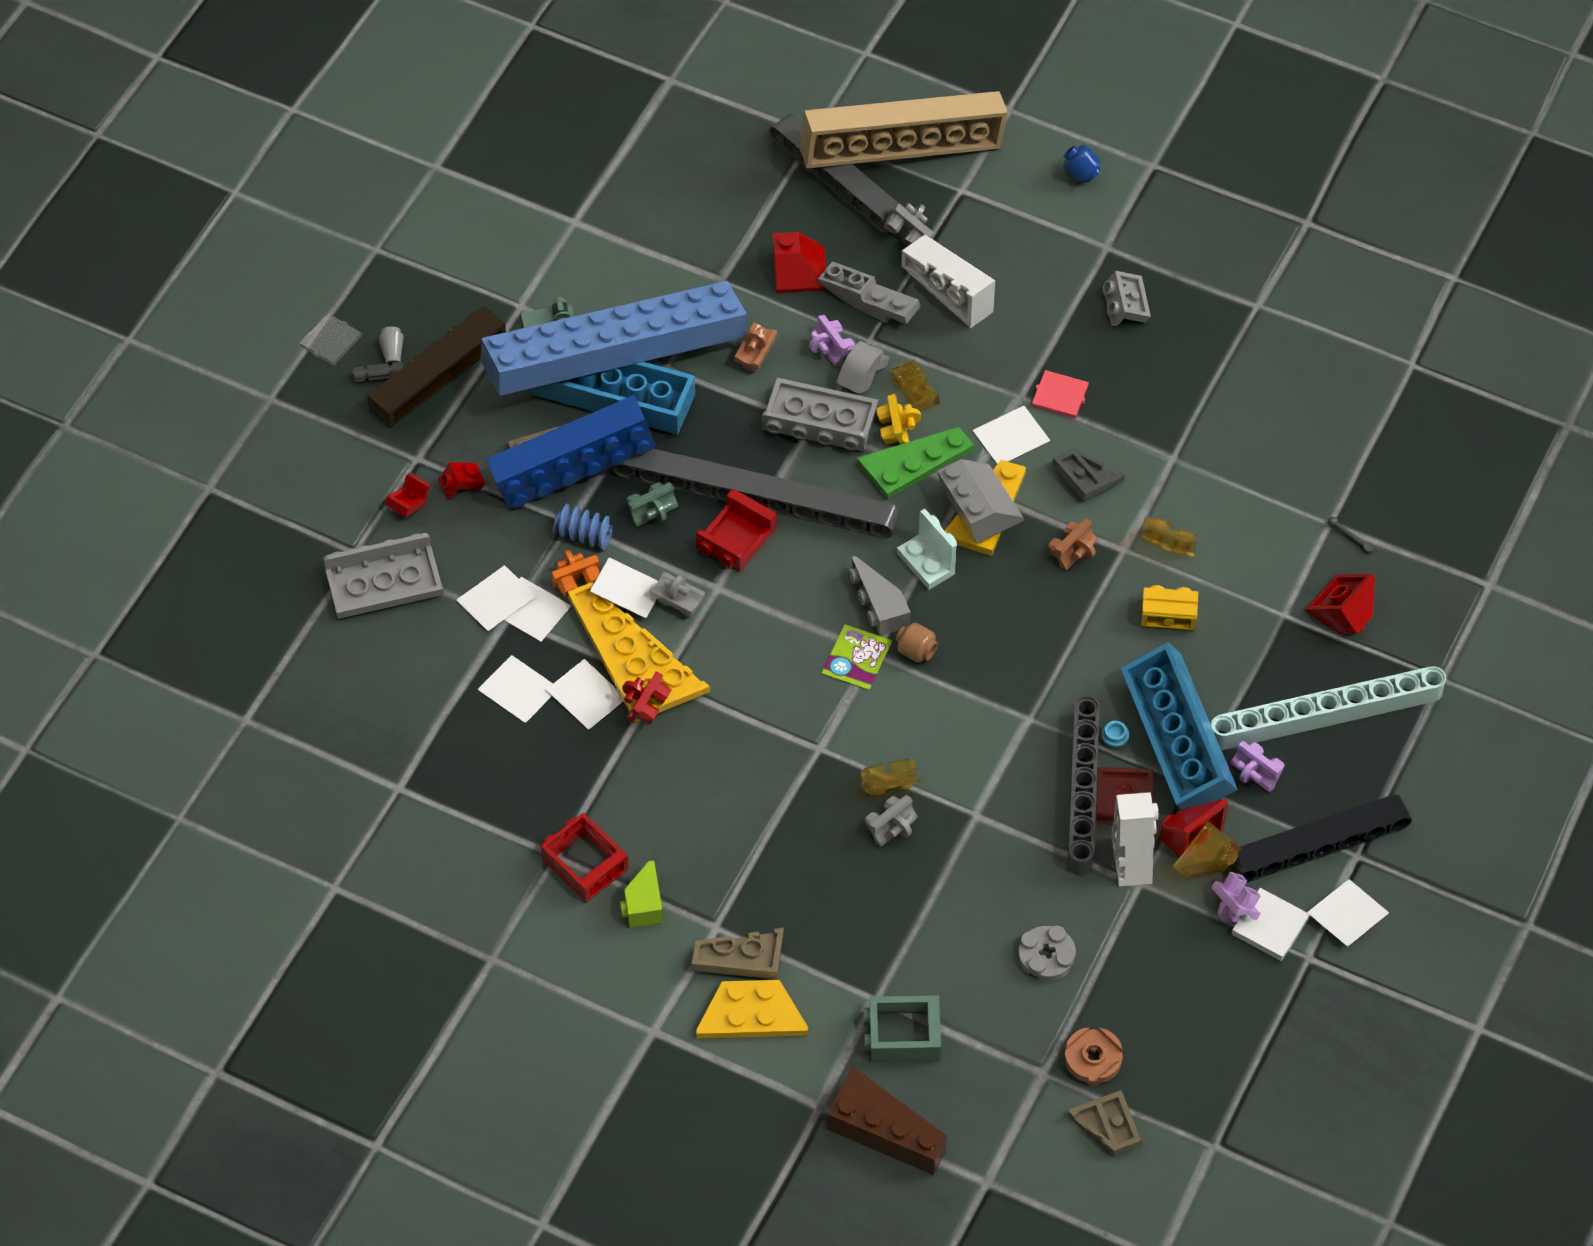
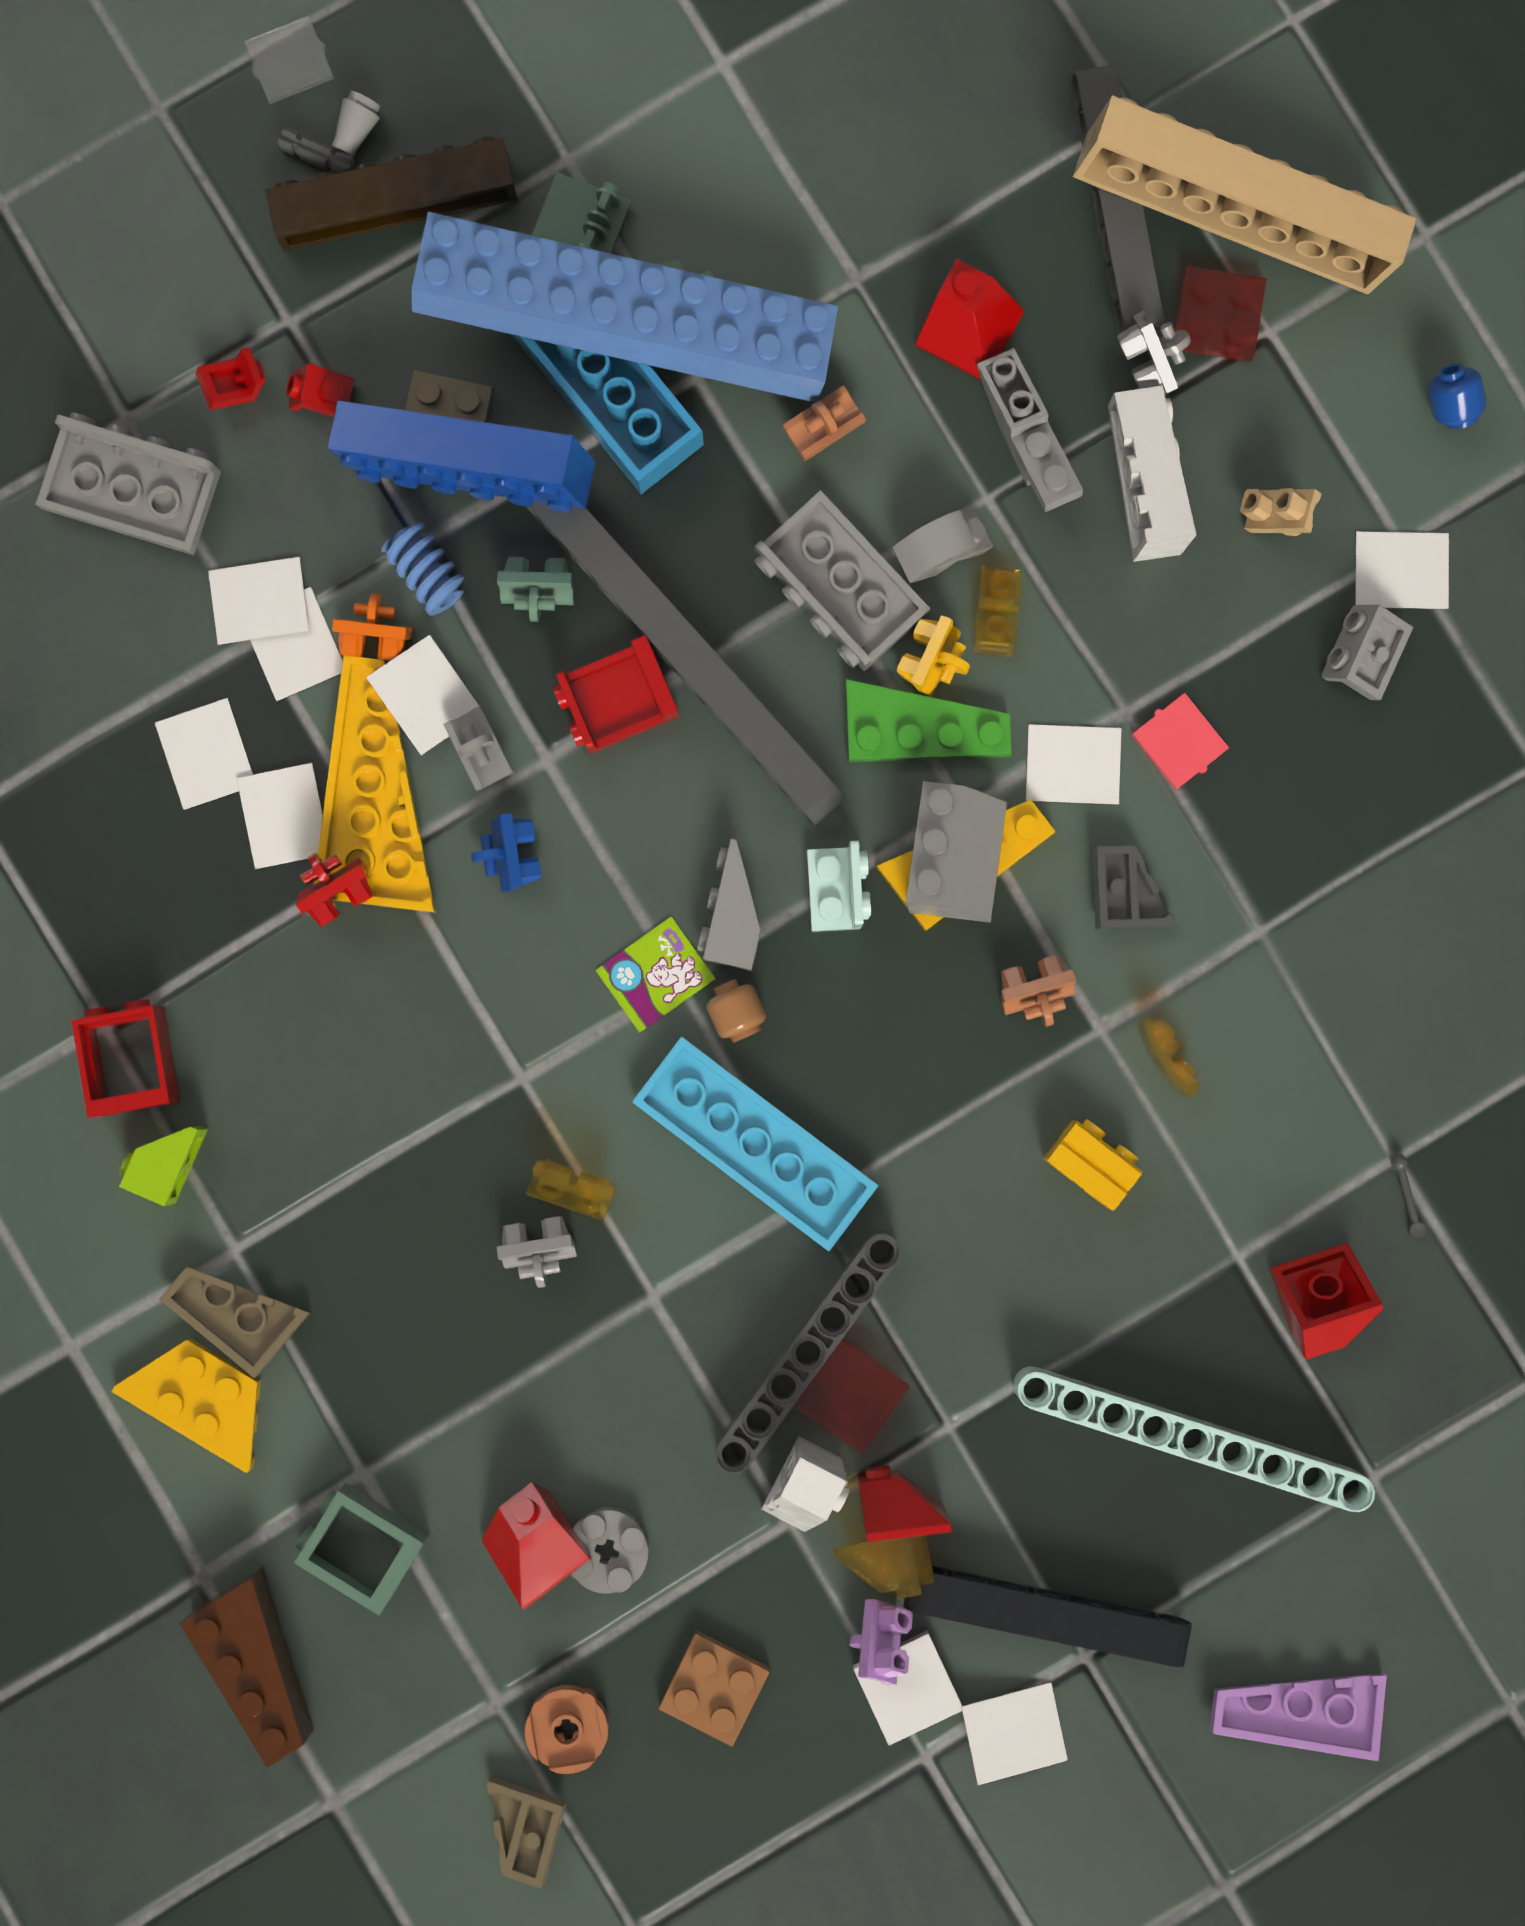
camera: 35 degrees right, 30 degrees up
lavender hips [809,315,855,367] -> none
medium azure plate [1101,721,1129,748] -> none
dark azure brick [1121,642,1238,809] -> none
lavender hips [1230,741,1285,792] -> none
none -> blue hips [471,813,541,893]
none -> slope [482,1482,591,1610]
none -> medium azure plate [632,1036,879,1251]
none -> medium nougat plate [658,1630,770,1747]
none -> clear red plate [1175,266,1266,362]
none -> lavender wing [1209,1673,1387,1762]
none -> tan hips [1240,488,1322,536]
none -> white sticker [1356,531,1449,609]

